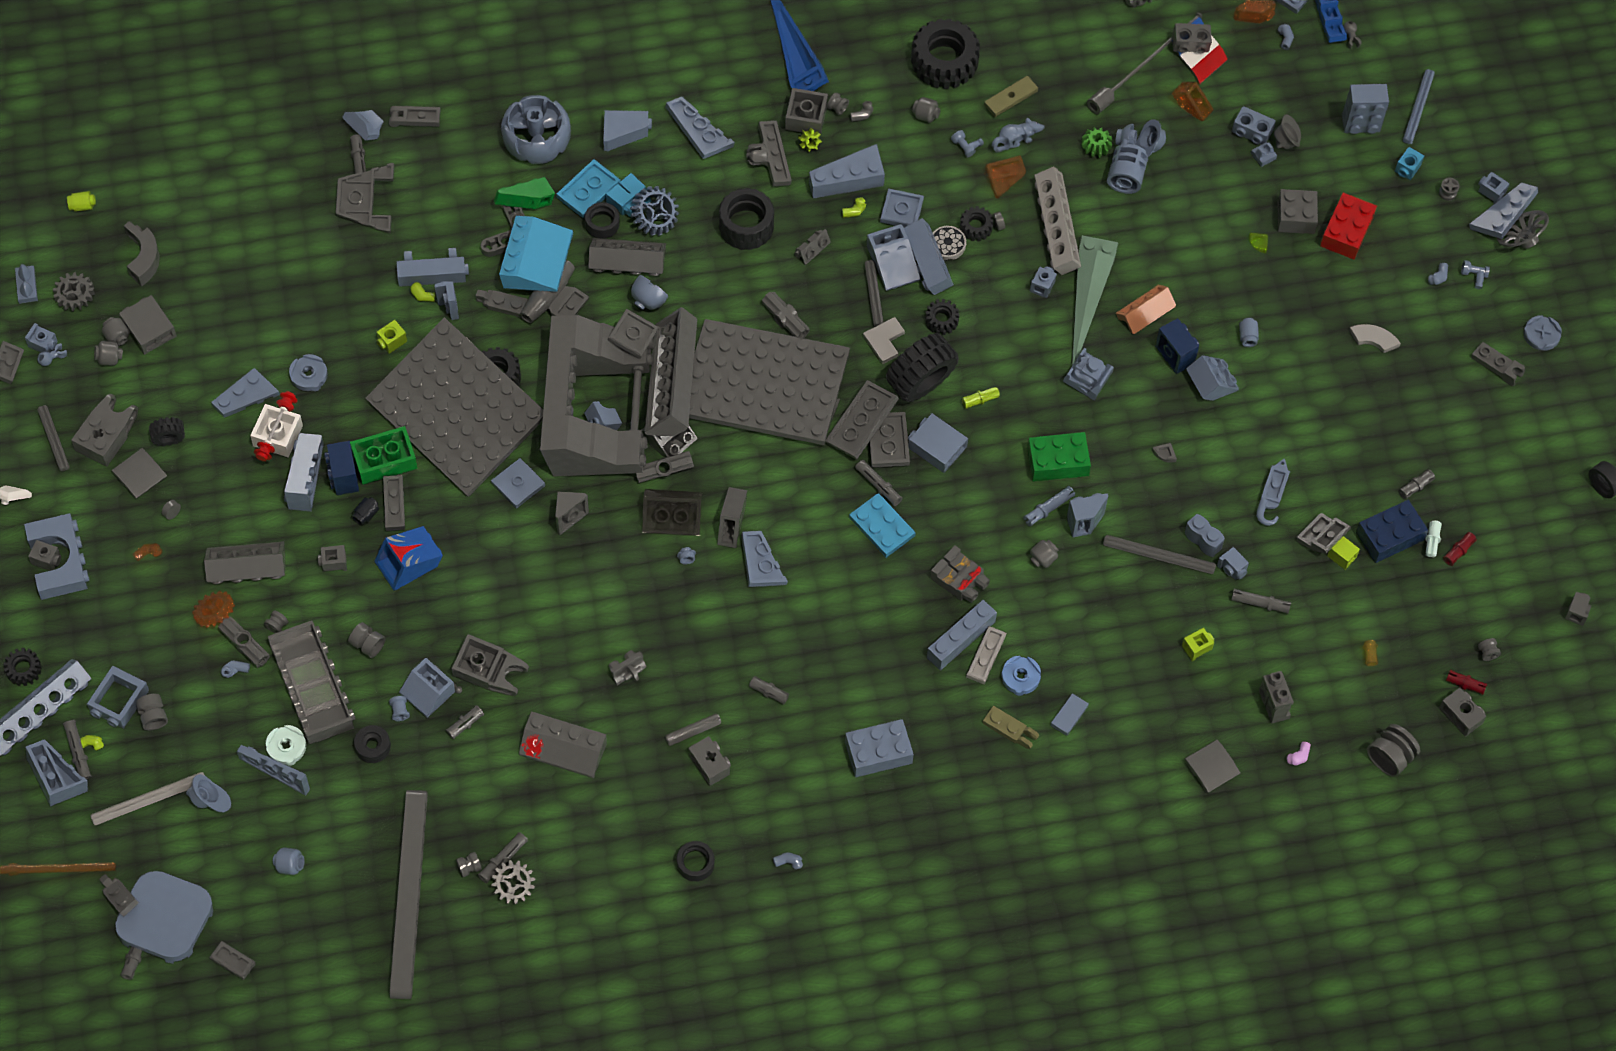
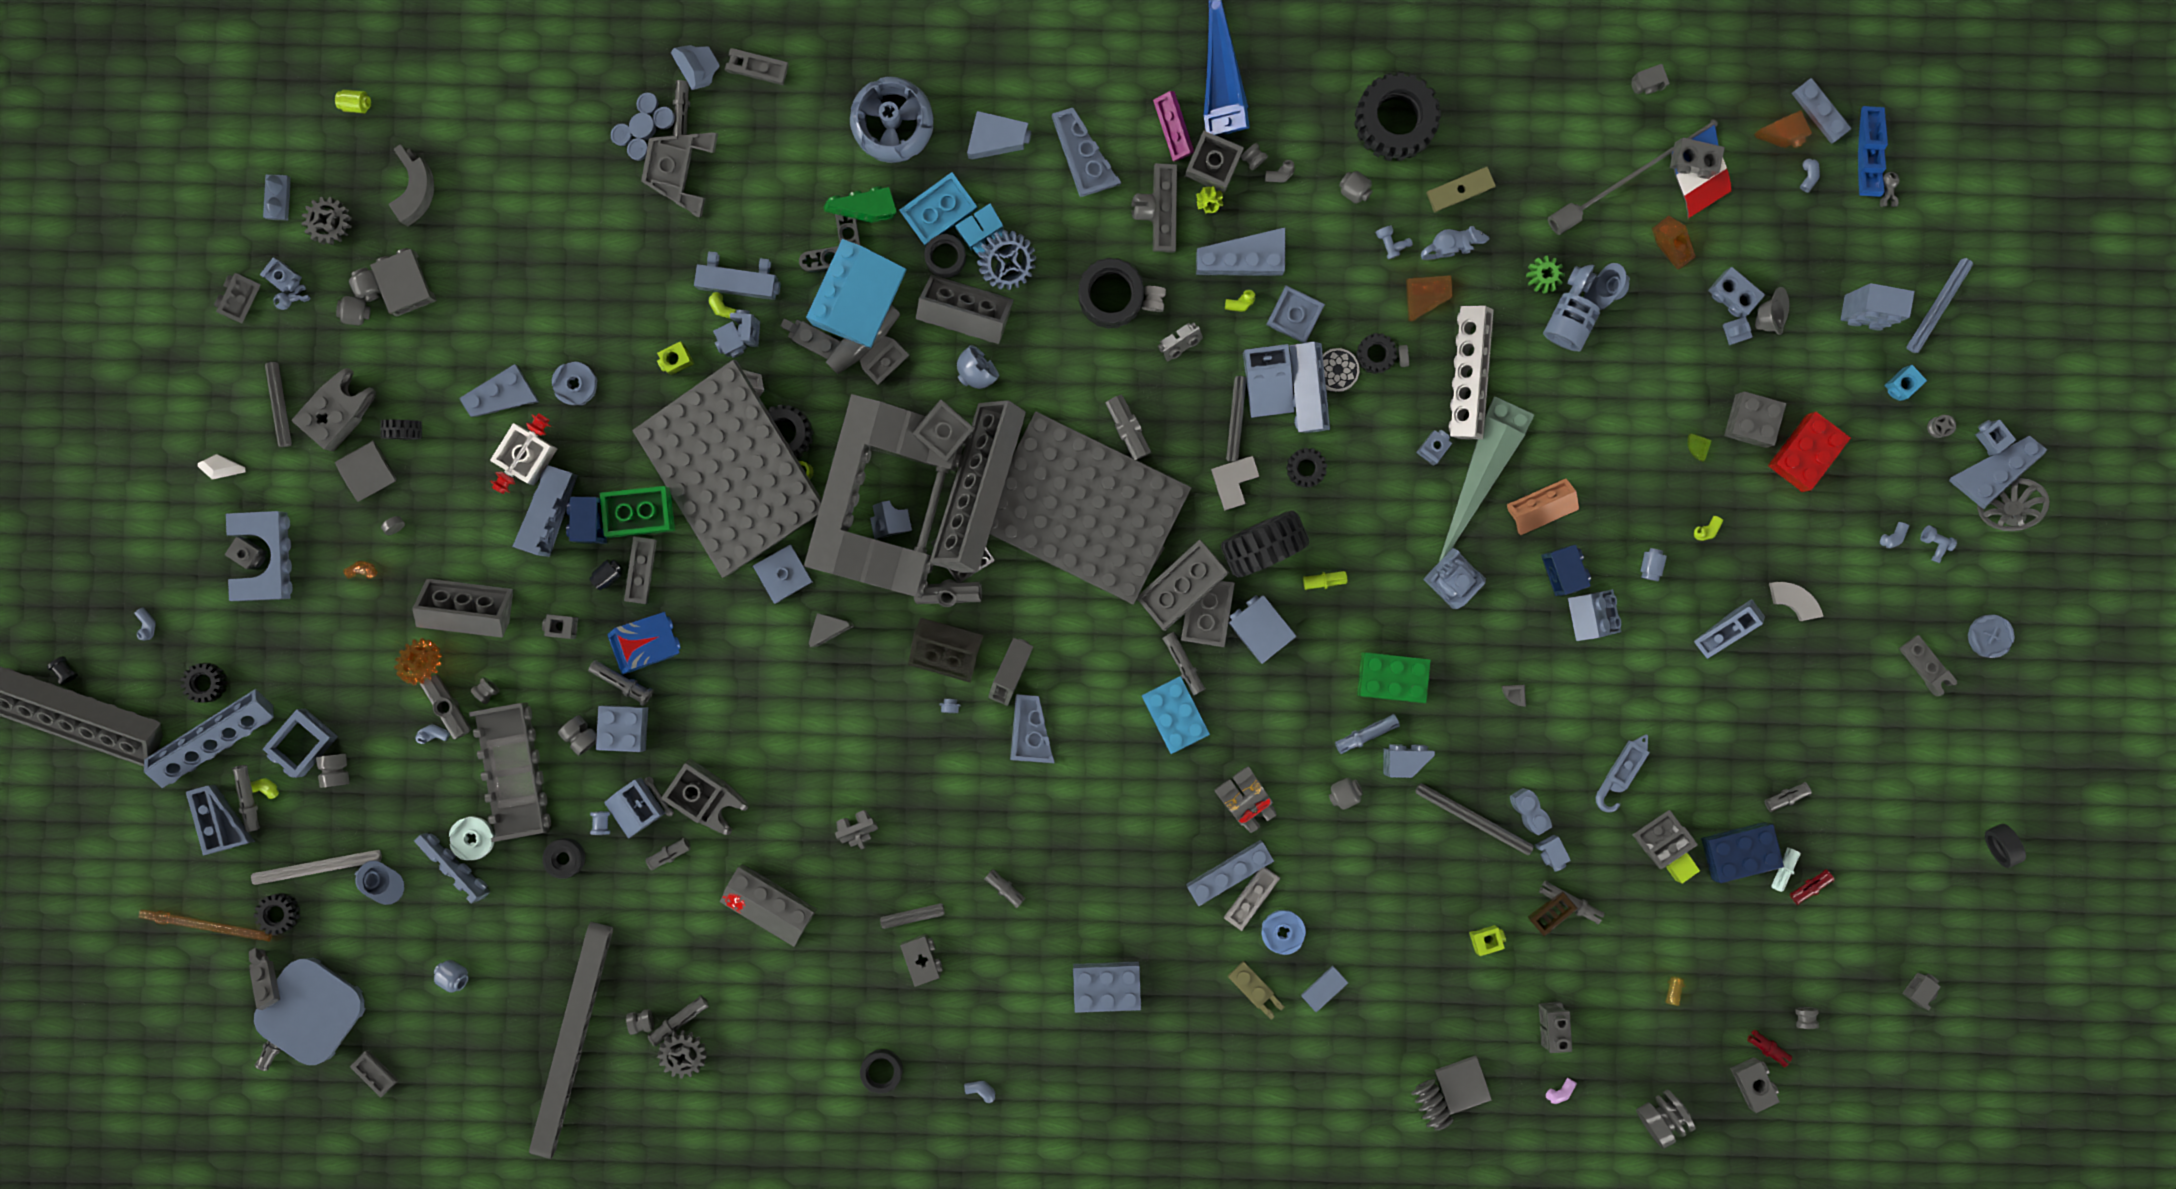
camera: 20 degrees right, 25 degrees up
none -> black tyre [254,893,300,935]
none -> dark grey pin [588,660,653,706]
none -> sand blue brick [596,705,648,752]
none -> sand blue piece [611,93,675,161]
none -> sand blue brick [713,321,748,358]
none -> light grey wheel [1142,286,1166,312]
none -> magenta plate [1153,91,1194,161]
none -> dark grey piece [1411,1079,1454,1130]
none -> dark brown slope [1528,891,1578,936]
none -> lime arm [1694,516,1724,541]
none -> sand blue slope [1694,599,1765,659]

